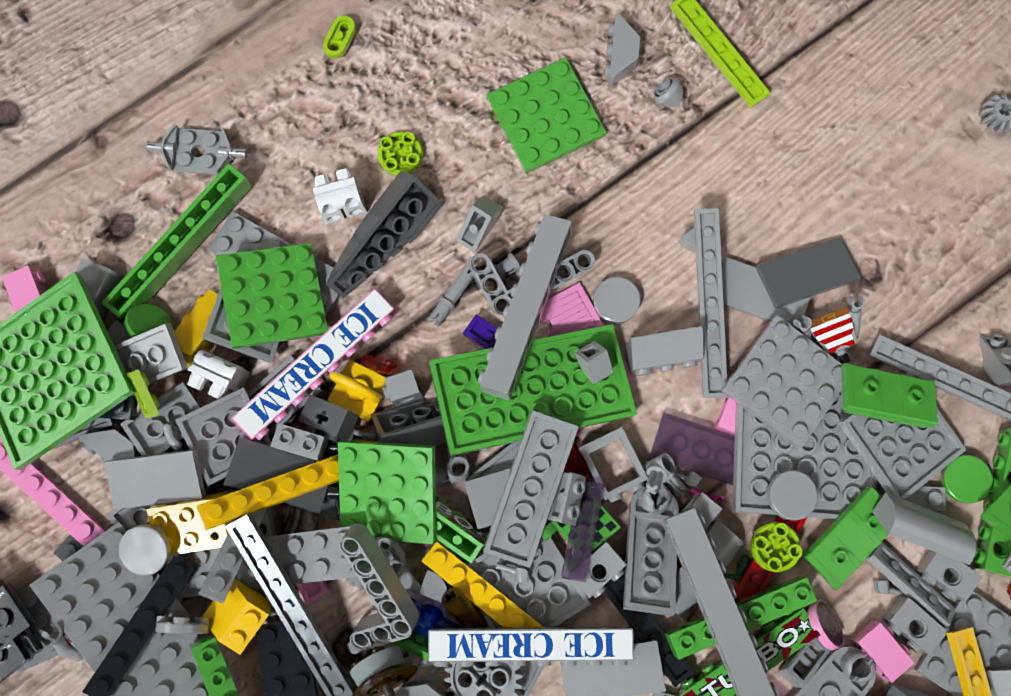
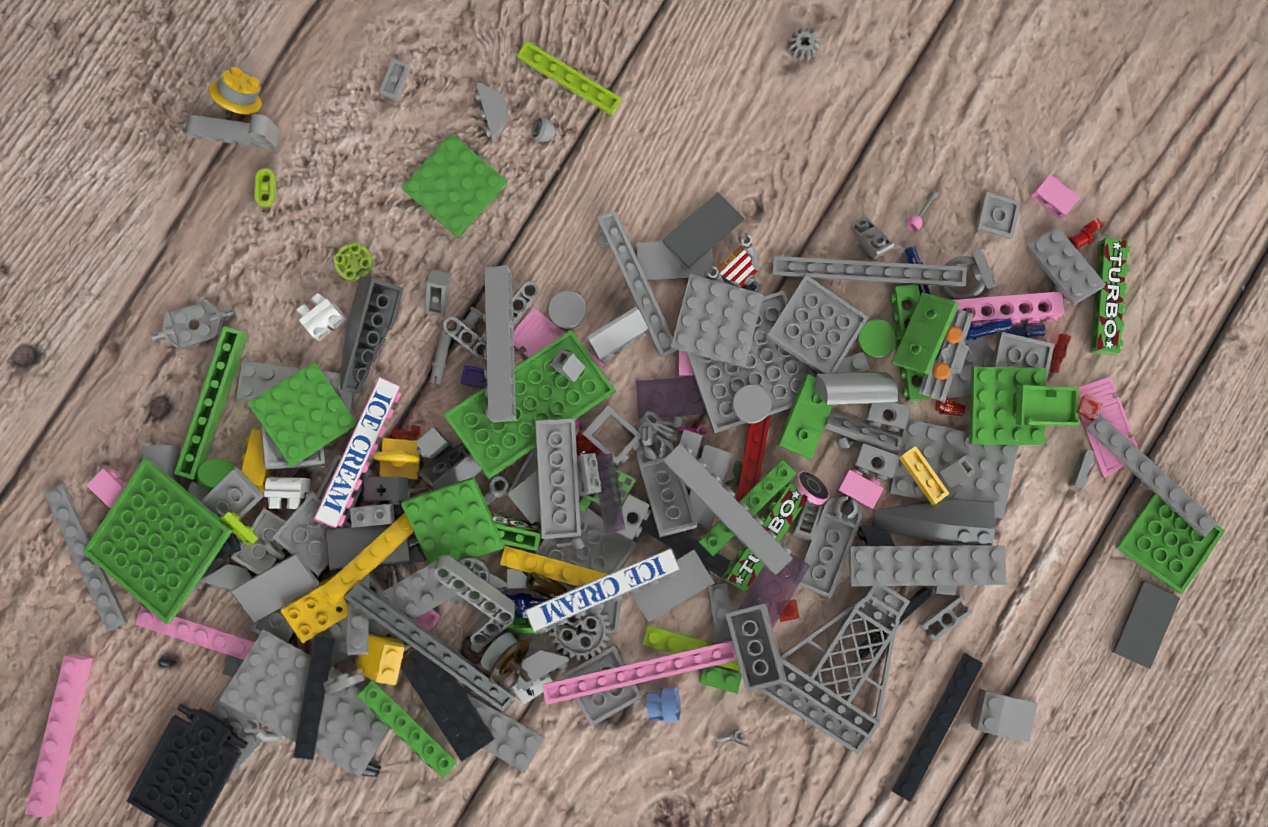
camera: 25 degrees left, 5 degrees up
tile [118,524,171,576] -> none
lime tile [750,522,802,572] -> none
bright green container [841,363,938,428] -> none

